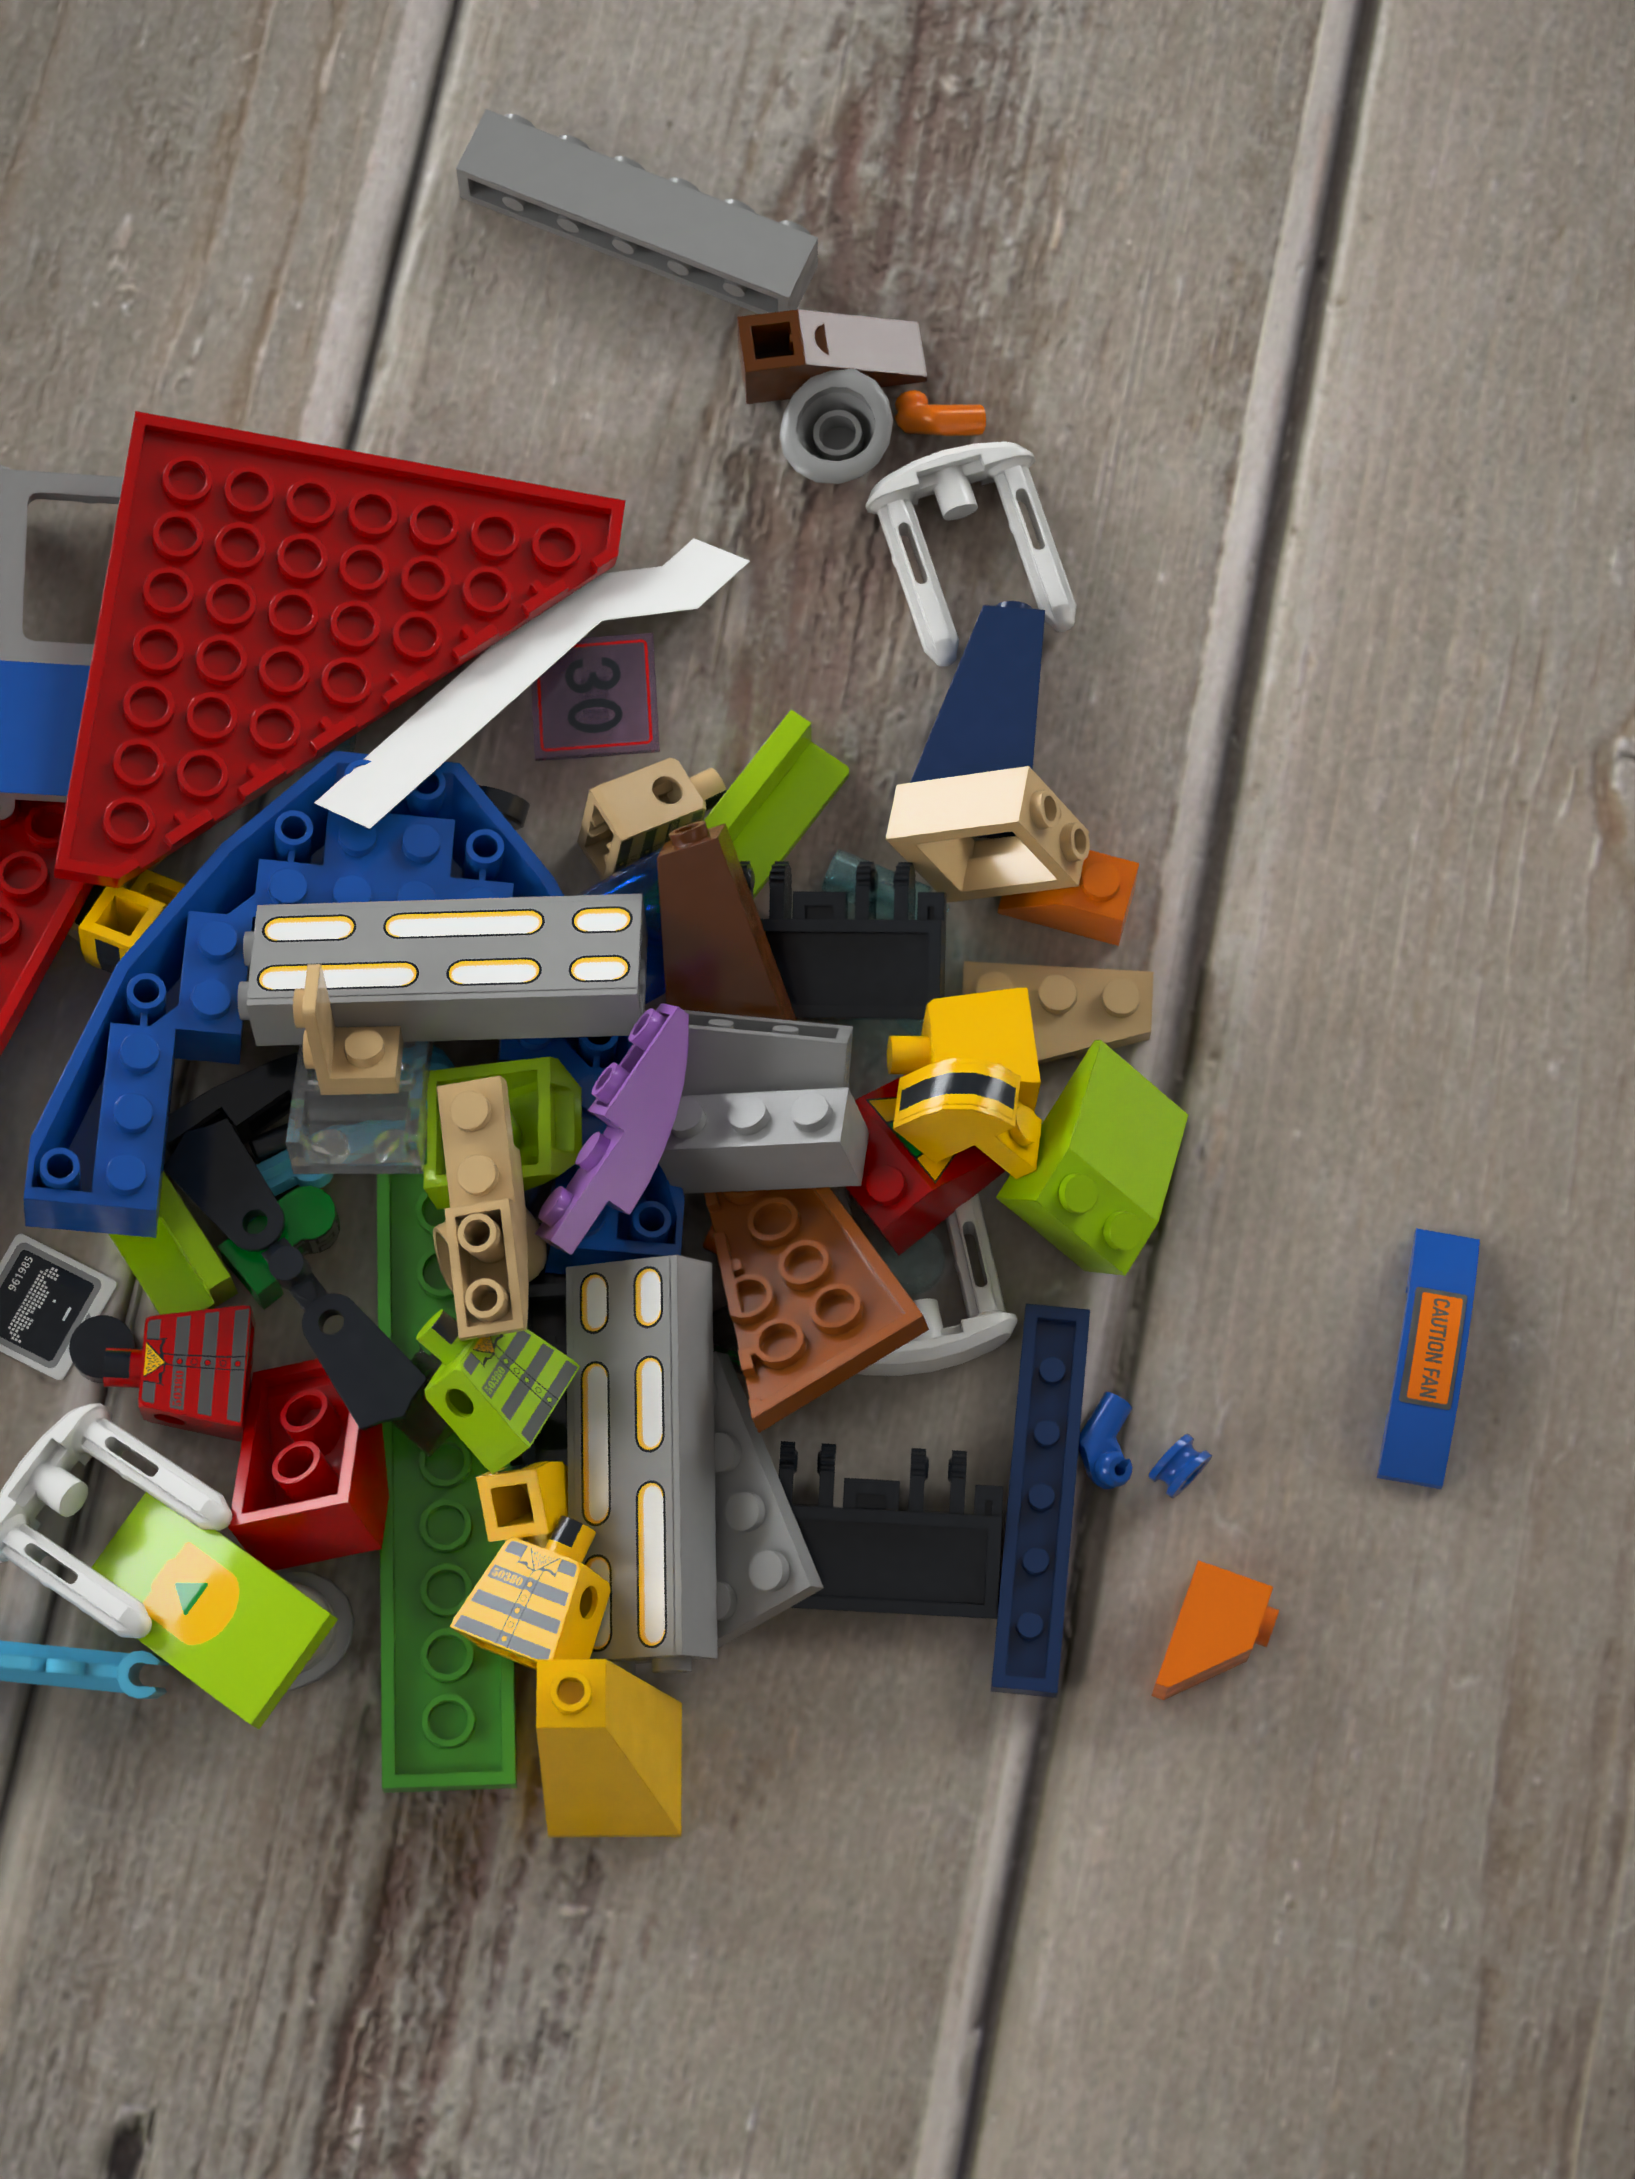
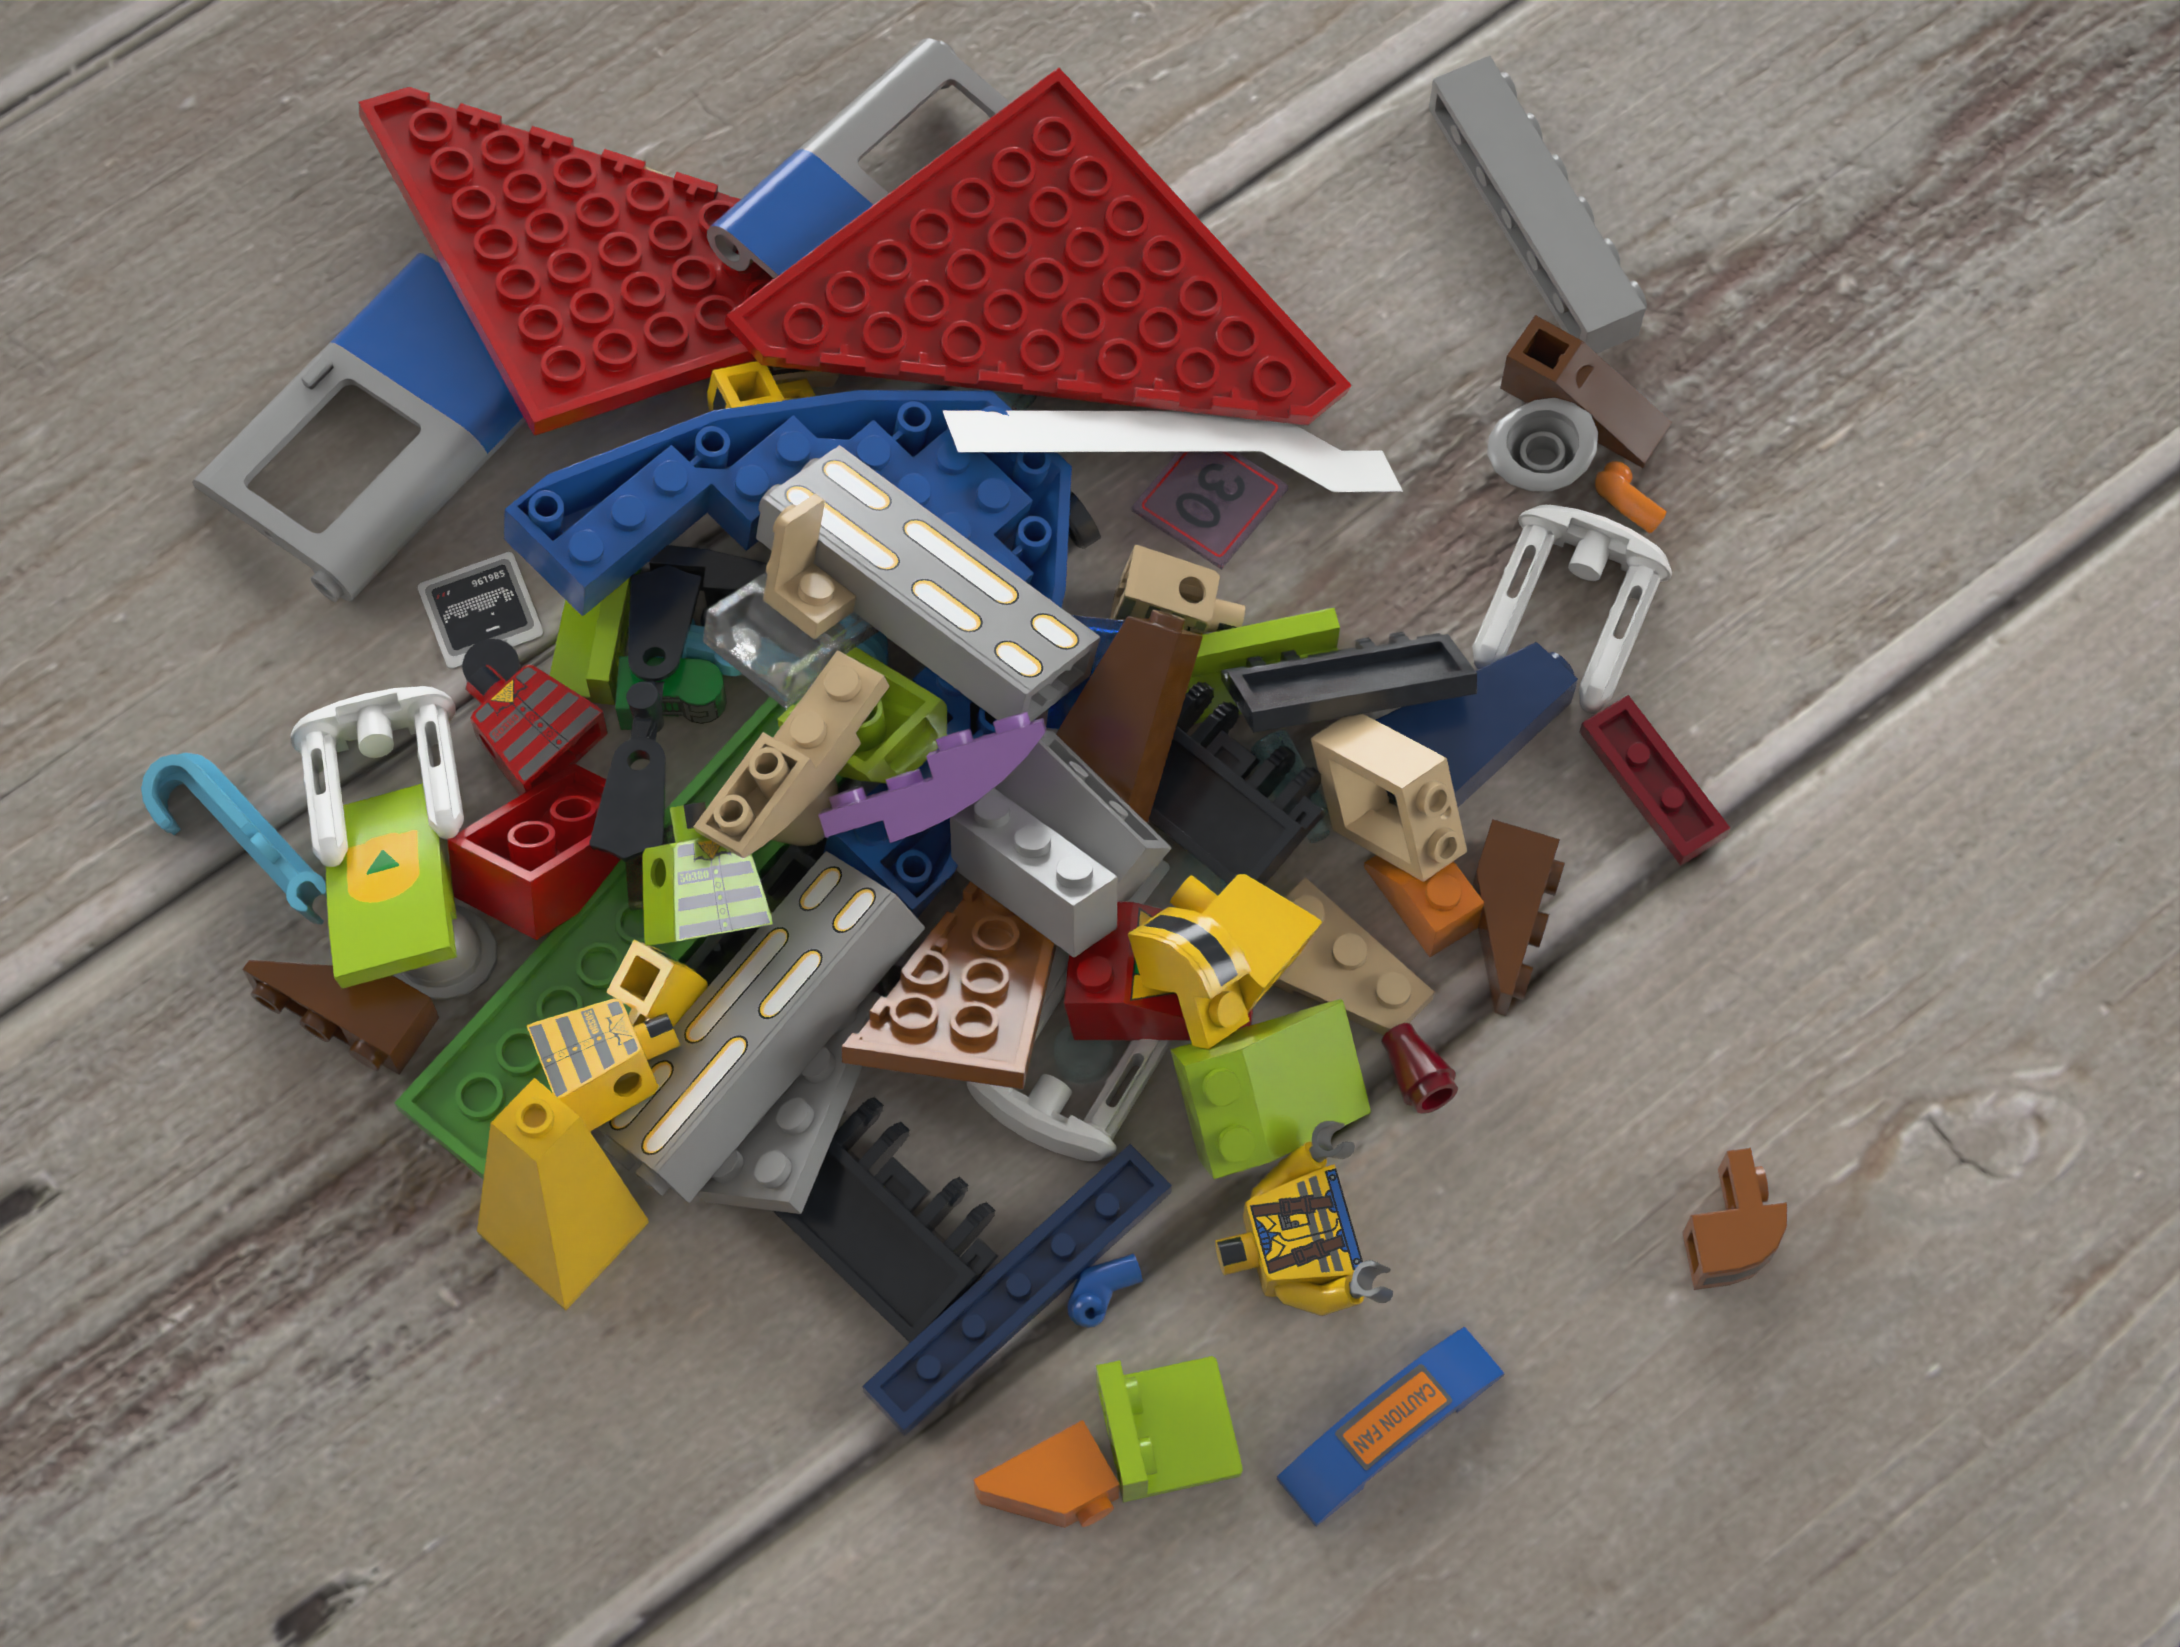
camera: 40 degrees right, 5 degrees down
blue bush [1148,1434,1212,1499] -> none
none -> reddish brown slope [242,960,440,1075]
none -> lime bracket [1096,1356,1243,1503]
none -> torso [1215,1121,1393,1316]
none -> black hinge [1221,632,1477,733]
none -> dark red cone [1381,1023,1458,1114]
none -> reddish brown slope [1472,819,1565,1016]
none -> dark red plate [1579,695,1731,866]
none -> dark orange brick [1682,1148,1787,1290]

